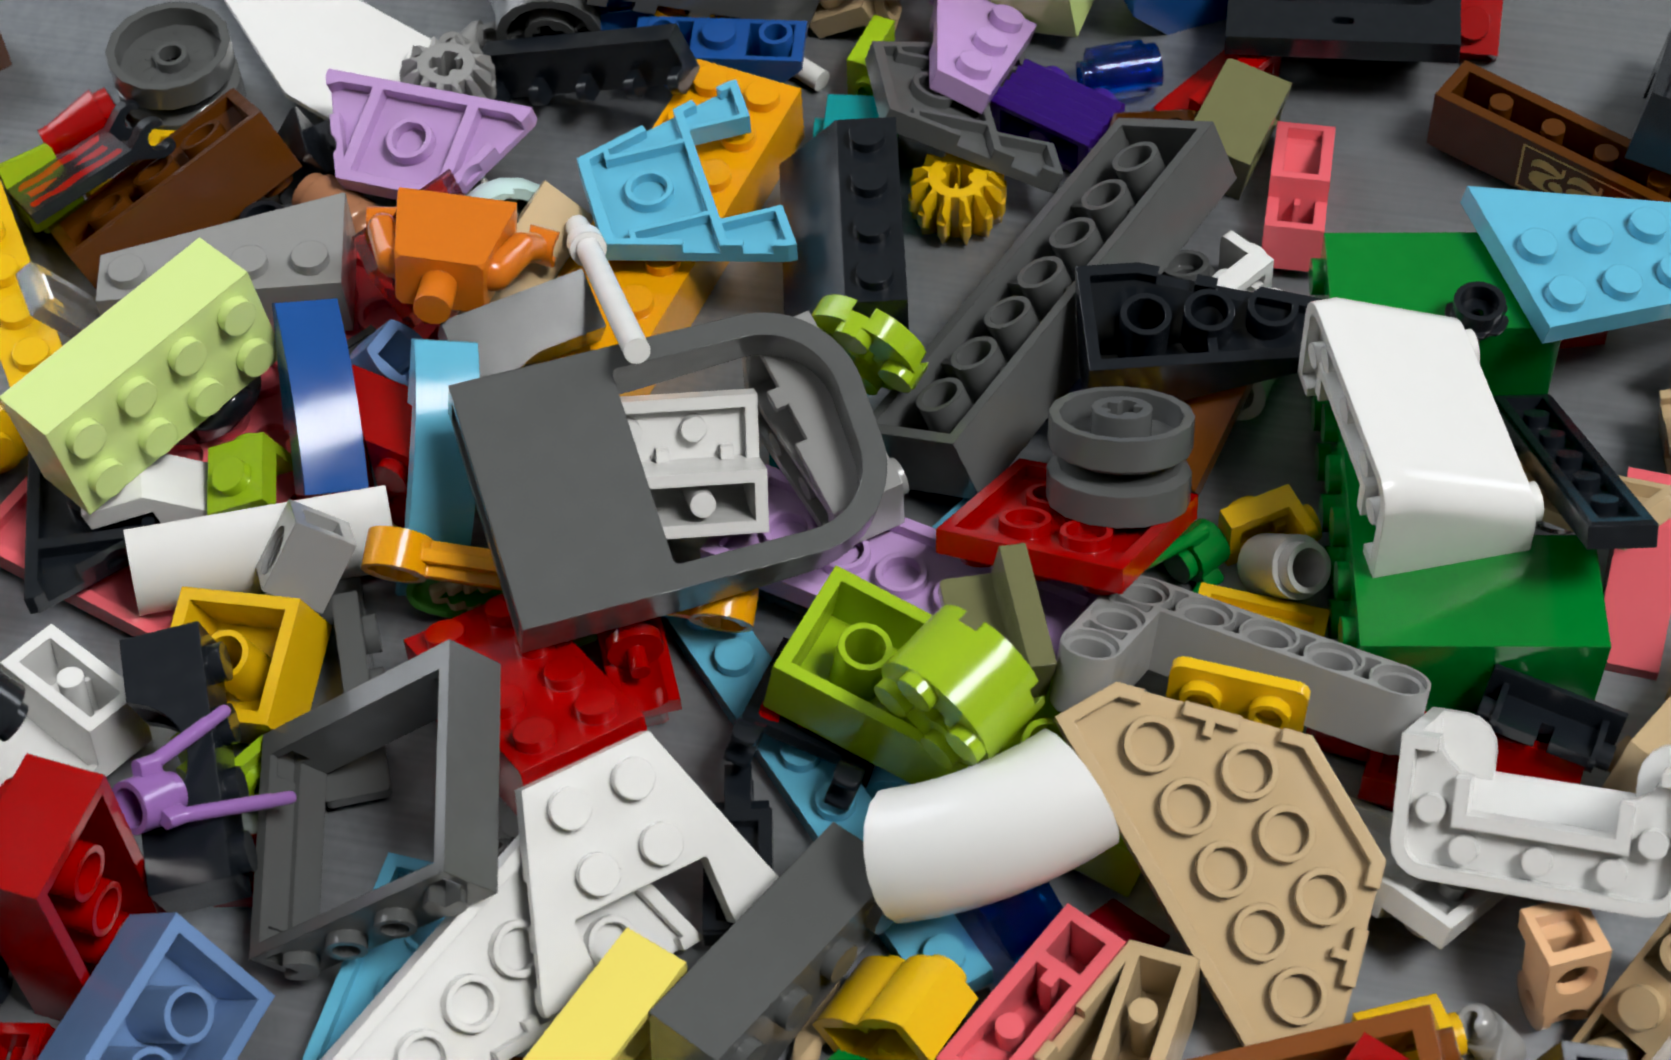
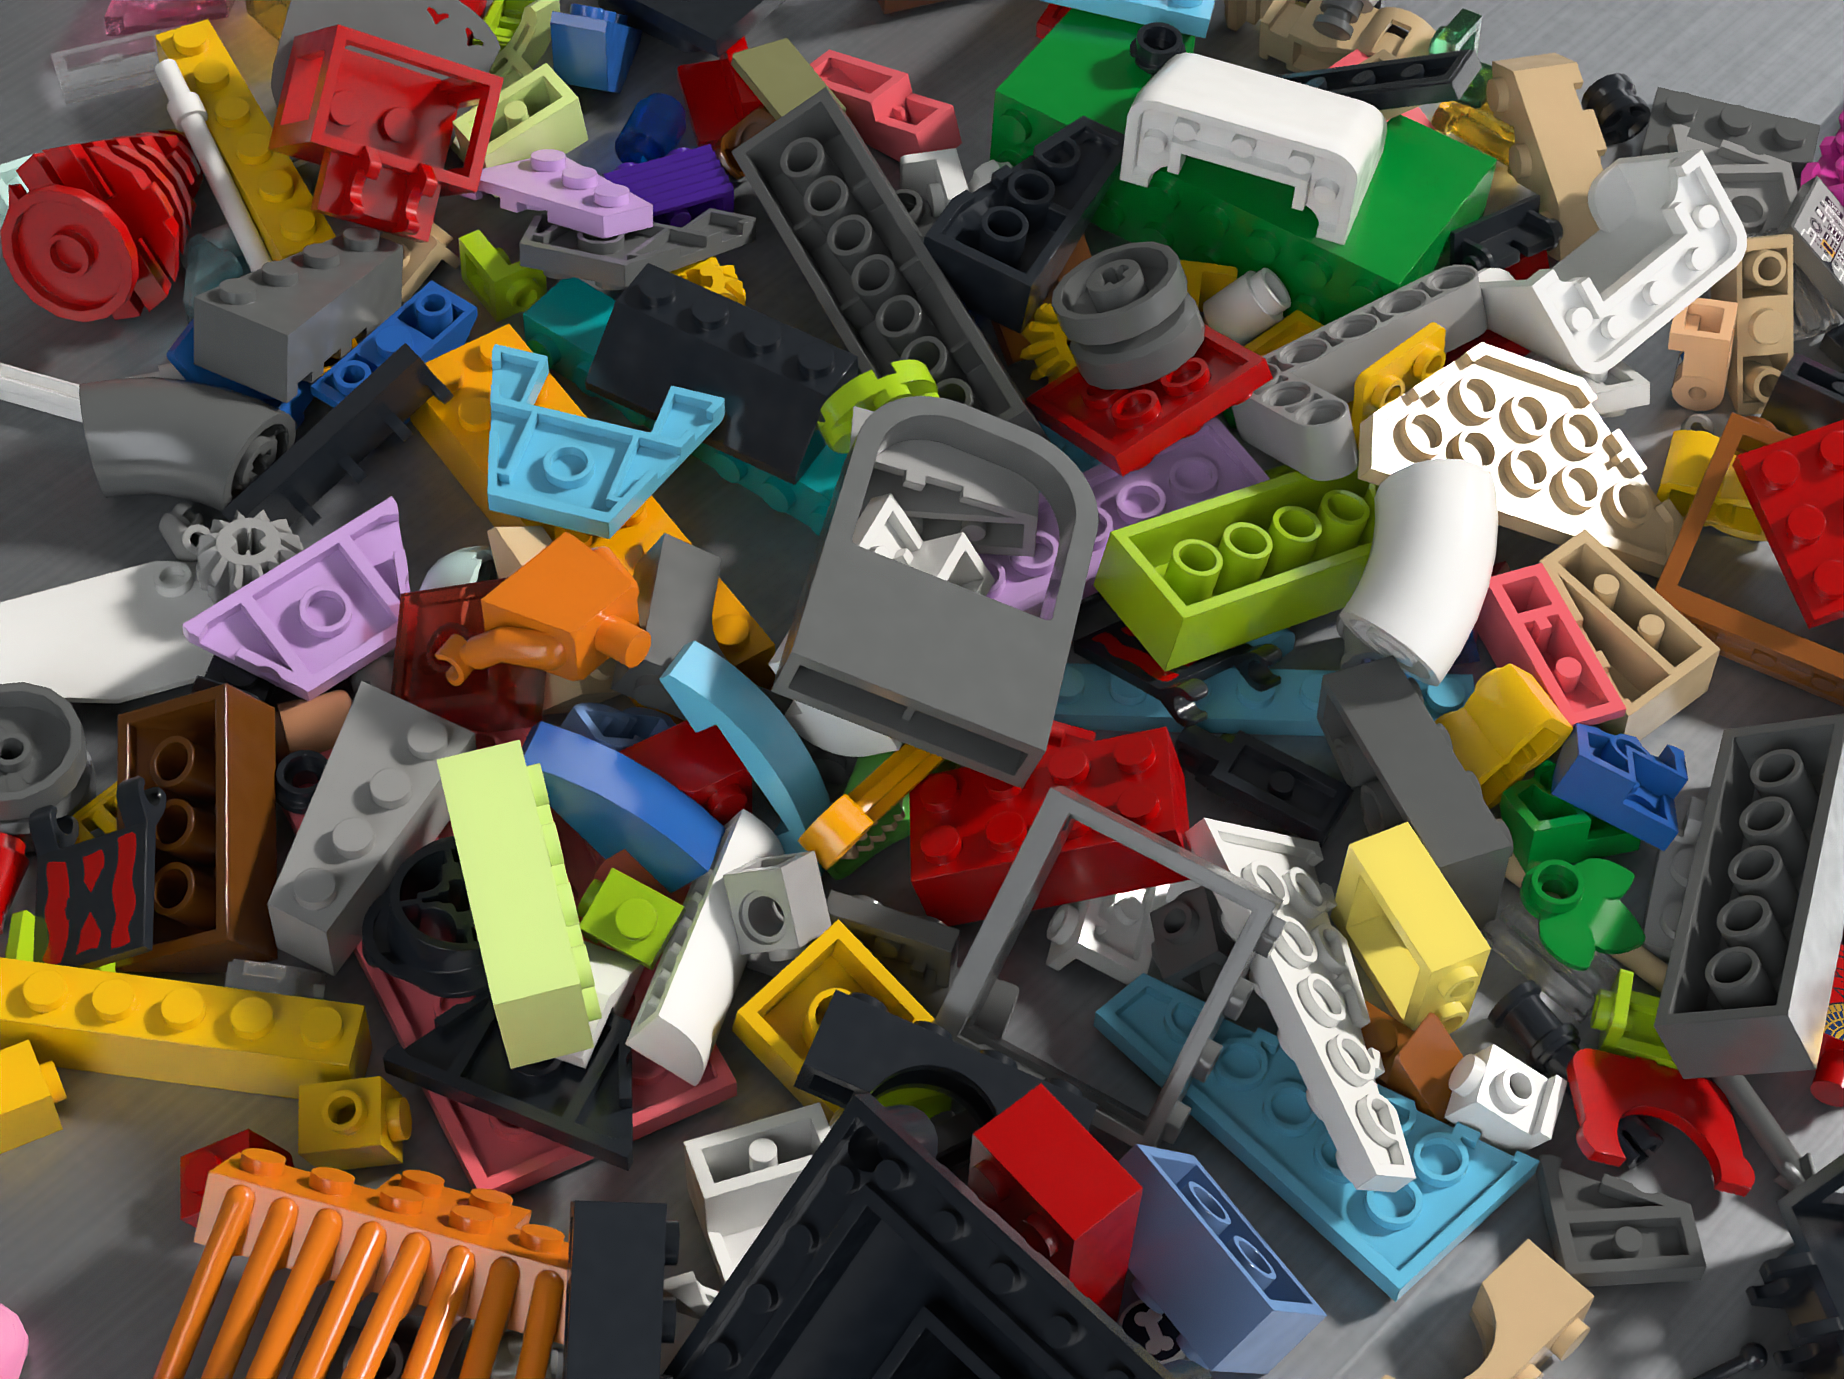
camera: 65 degrees left, 0 degrees up
medium lavender plant [112,705,297,835] -> none
white wing [515,731,779,1018] -> none
white bar [566,215,651,364] -> none
lime brick [874,605,1045,769] -> none
olive panel [938,543,1057,697] -> none

